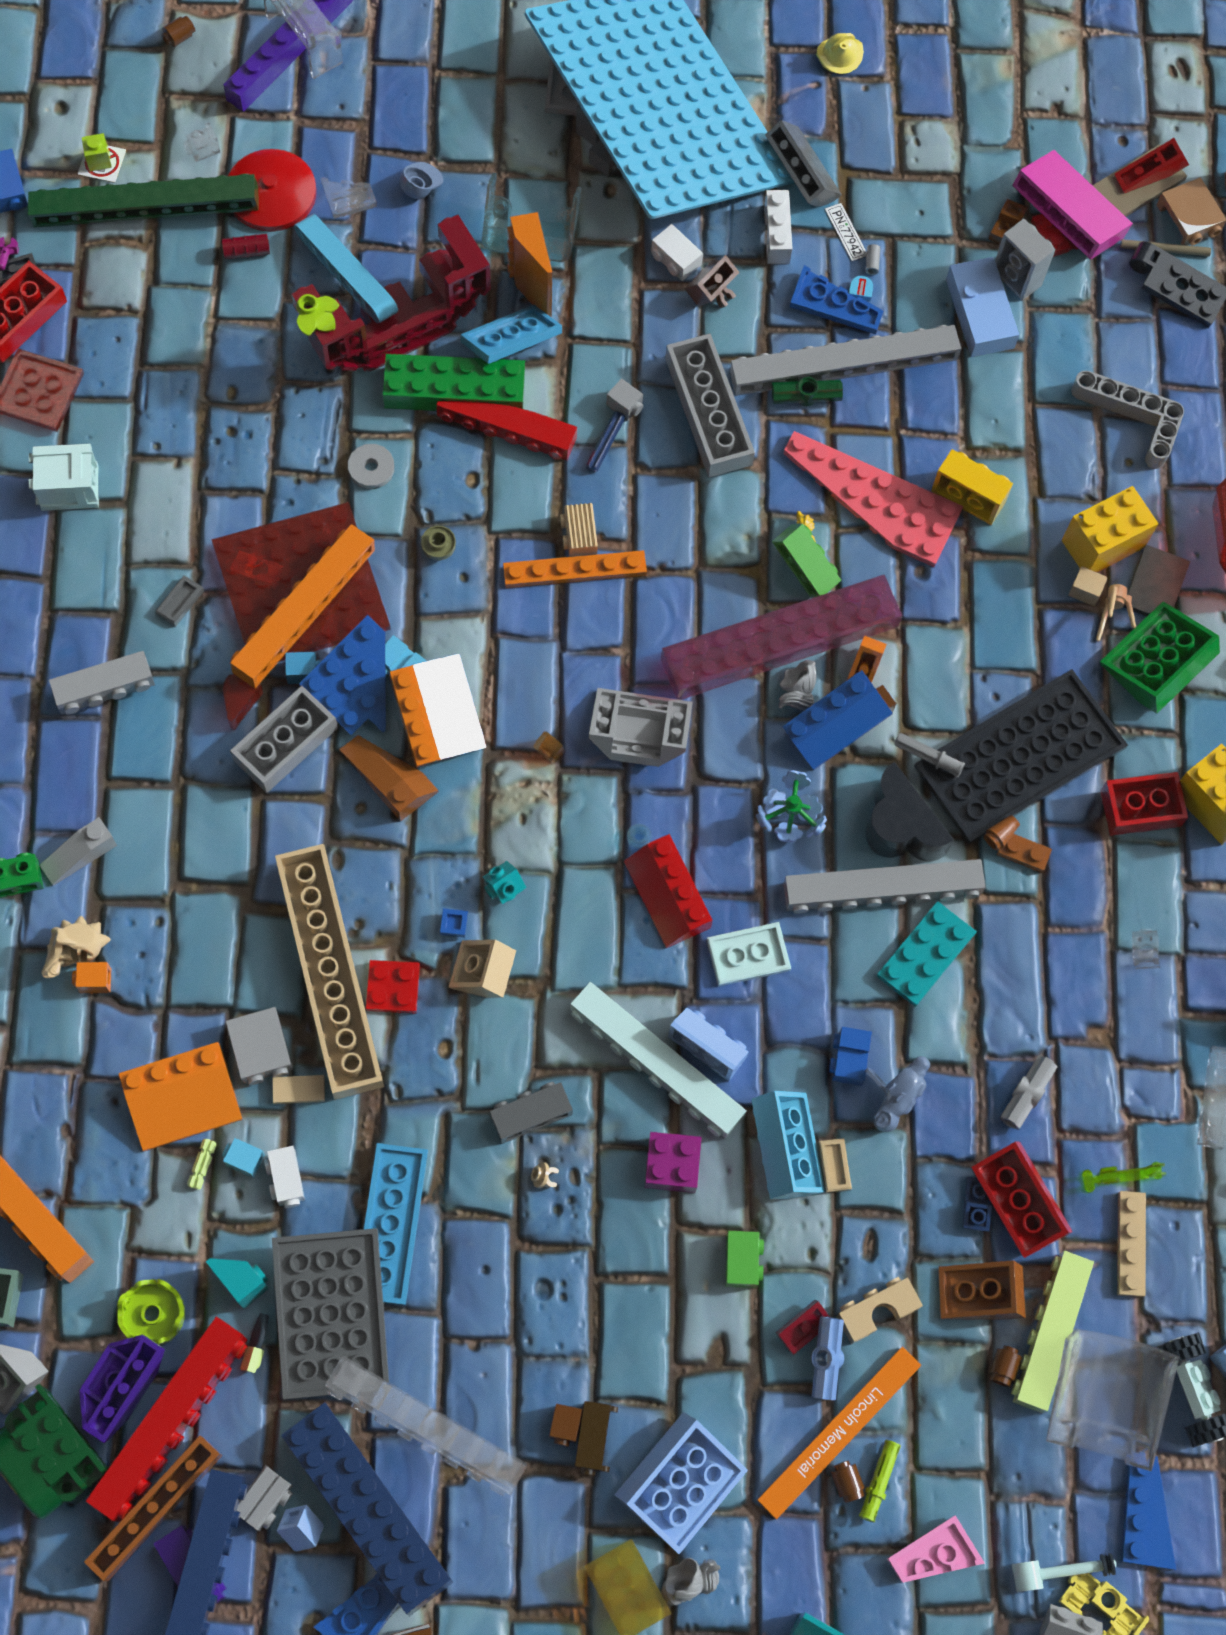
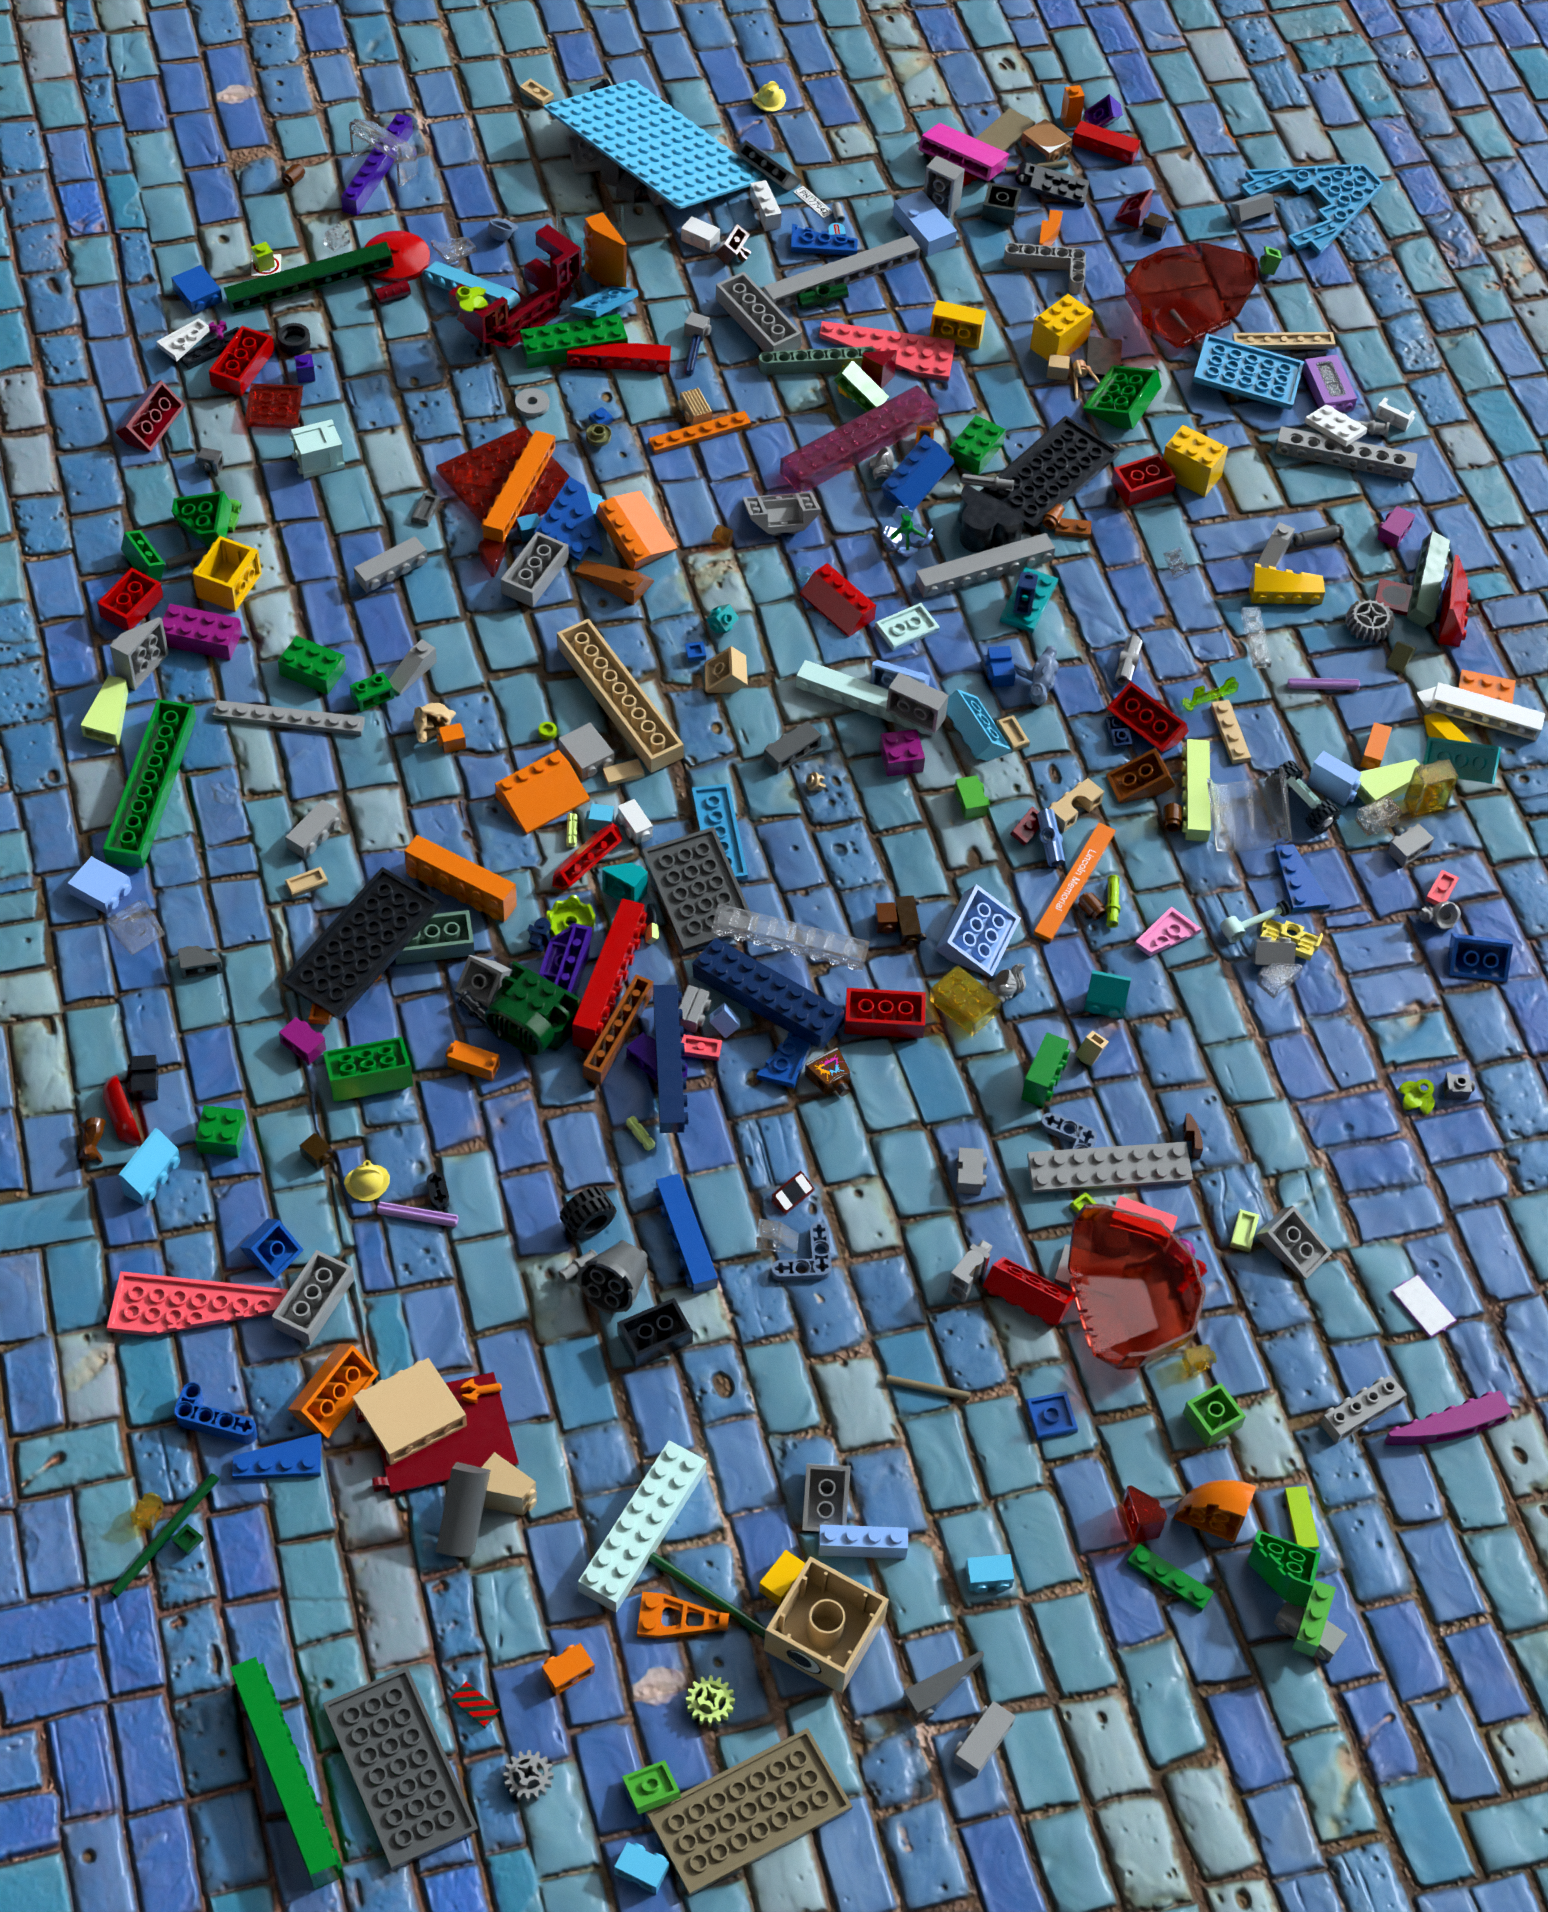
camera: 15 degrees left, 15 degrees down
red plate [366,960,420,1014] -> none
reddish brown slope [988,199,1028,244] -> none
red slope [1114,138,1189,193] -> none
none -> black tyre [277,323,311,355]
none -> dark purple brick [294,354,315,383]
none -> dark blue hips [527,918,552,953]
none -> lime tile [538,722,557,740]
none -> red brick [552,823,622,890]
none -> blue plate [589,407,613,425]
none -> coral plate [681,1034,722,1061]
none -> sand green beam [758,347,876,375]
none -> red brick [844,988,926,1038]
none -> dark red slope [861,350,897,389]
none -> light grey brick [886,673,949,733]
none -> green brick [949,415,1006,476]
none -> pearl dark grey brick [982,183,1021,226]
none -> dark blue torso [1013,572,1038,616]
none -> orange slope [1039,210,1063,246]

